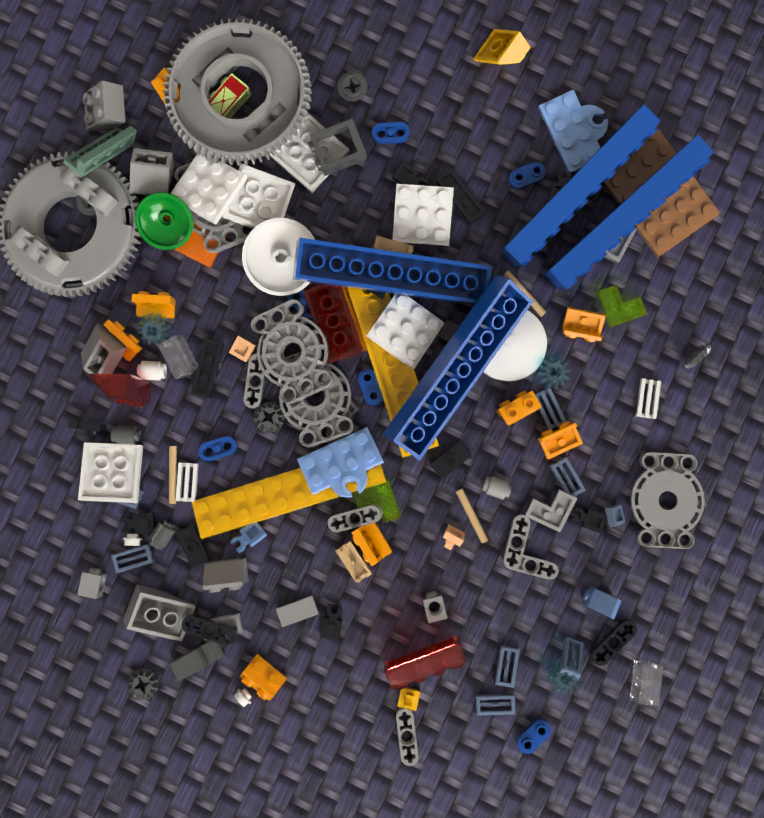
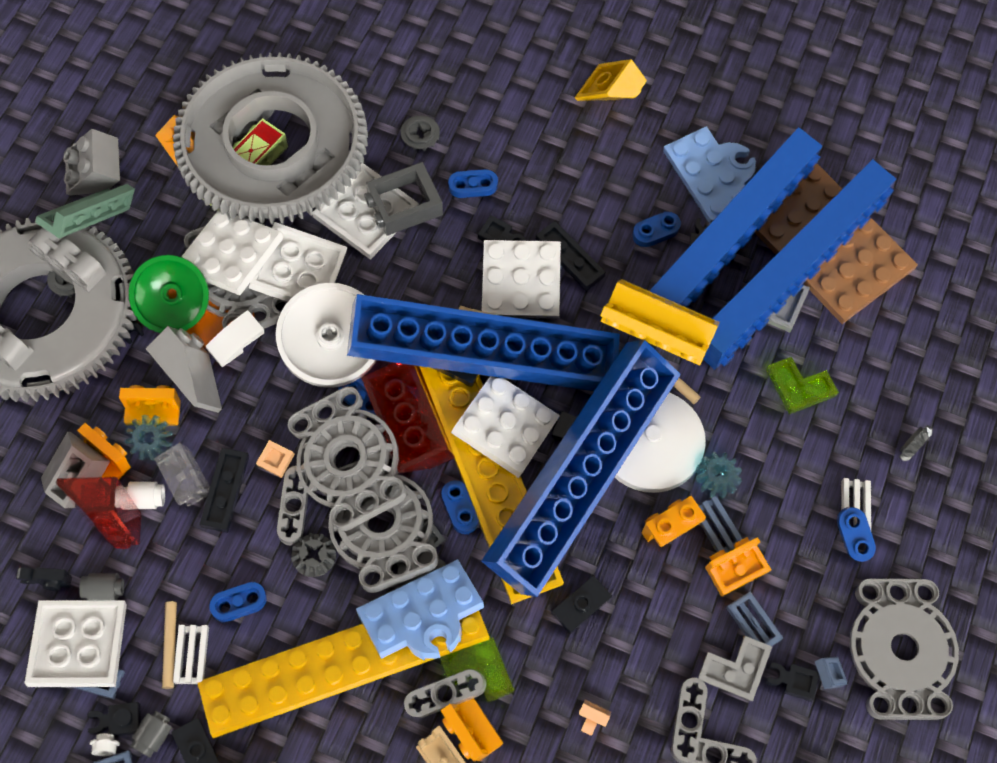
camera: 10 degrees left, 20 degrees down
light grey slope [129,148,175,195] -> none
medium blue plate [230,522,267,553] -> none
tan bar [456,489,488,543] -> none
light grey brick [482,476,512,500] -> none
light orange bracket [562,307,606,342] -> none
none -> light grey slope [146,326,222,413]
none -> white slope [206,310,264,367]
none -> yellow brick [600,279,720,366]
none -> blue plate [837,507,876,562]

